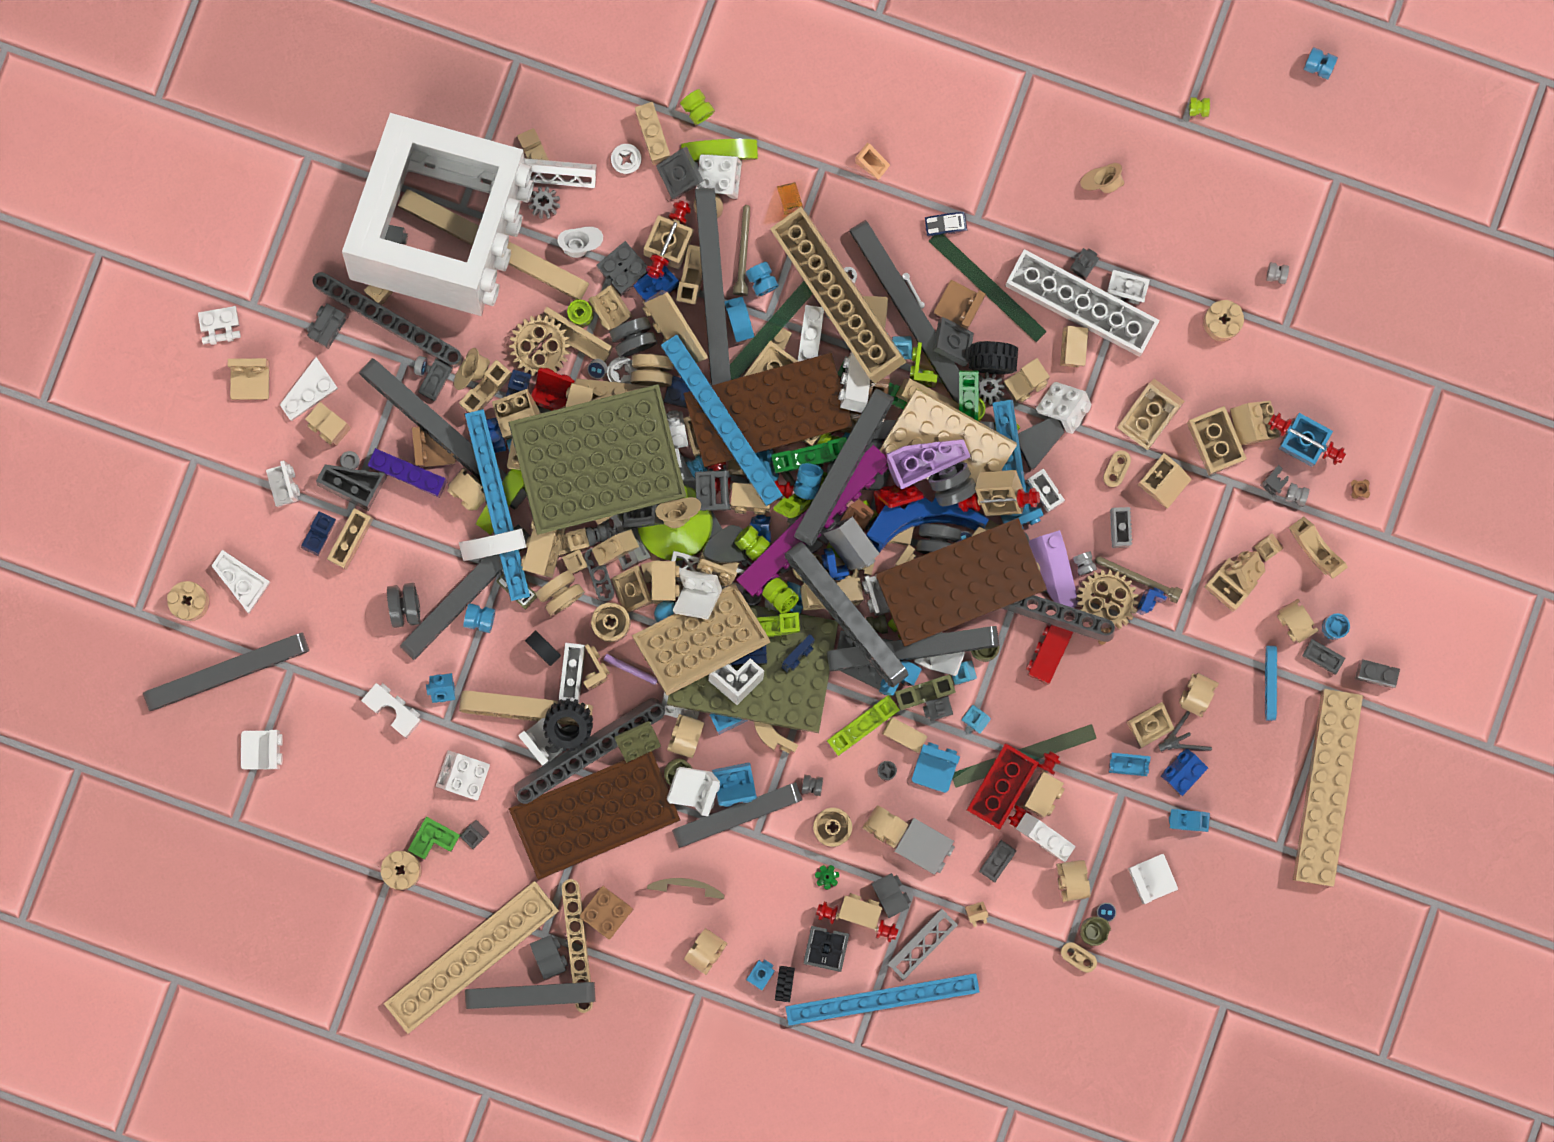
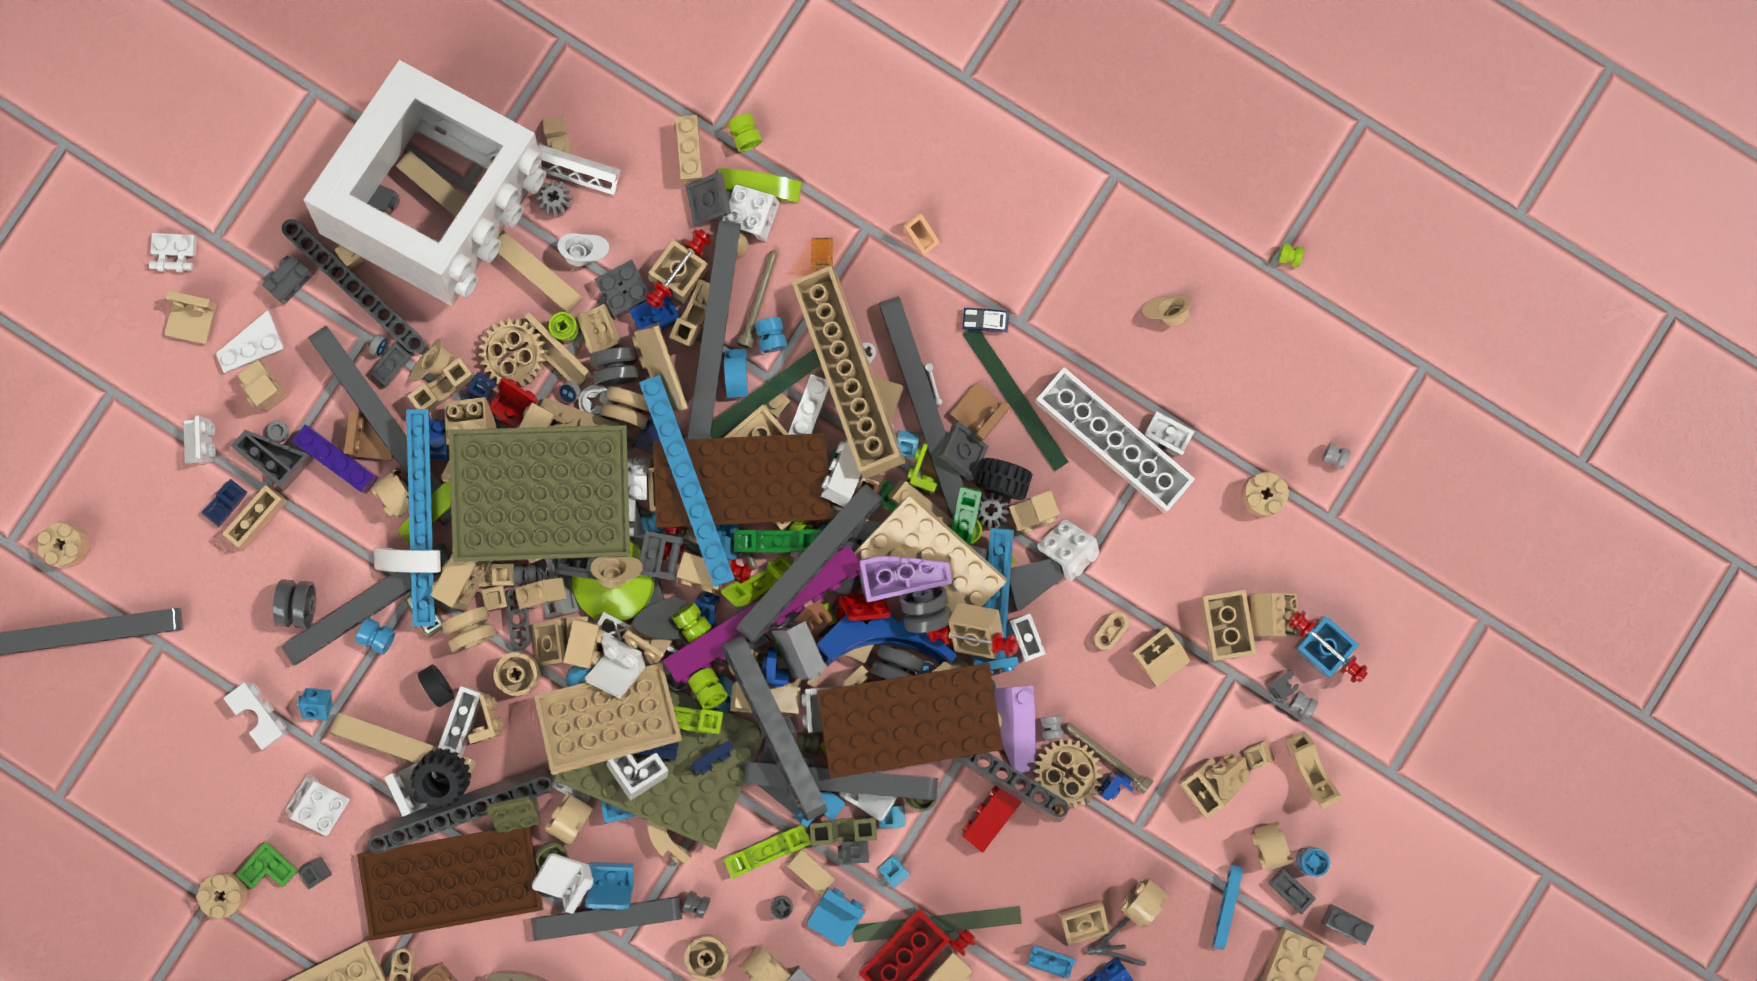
camera: 10 degrees right, 0 degrees up
white wing [212,550,271,614] -> none
white bracket [241,730,283,769] -> none
lavender bar [603,654,658,685] -> none
white gear [611,144,641,174] -> none
dark azure wheel [793,463,823,500] -> none
tan hinge [1060,326,1088,367] -> none
dark grey brick [1070,248,1099,280] -> none
light grey brick [1110,507,1133,548] -> none
tan slope [1117,379,1185,450] -> none
dark azure wheel [1303,47,1338,80] -> none
medium nougat plate [1351,479,1370,499] -> none

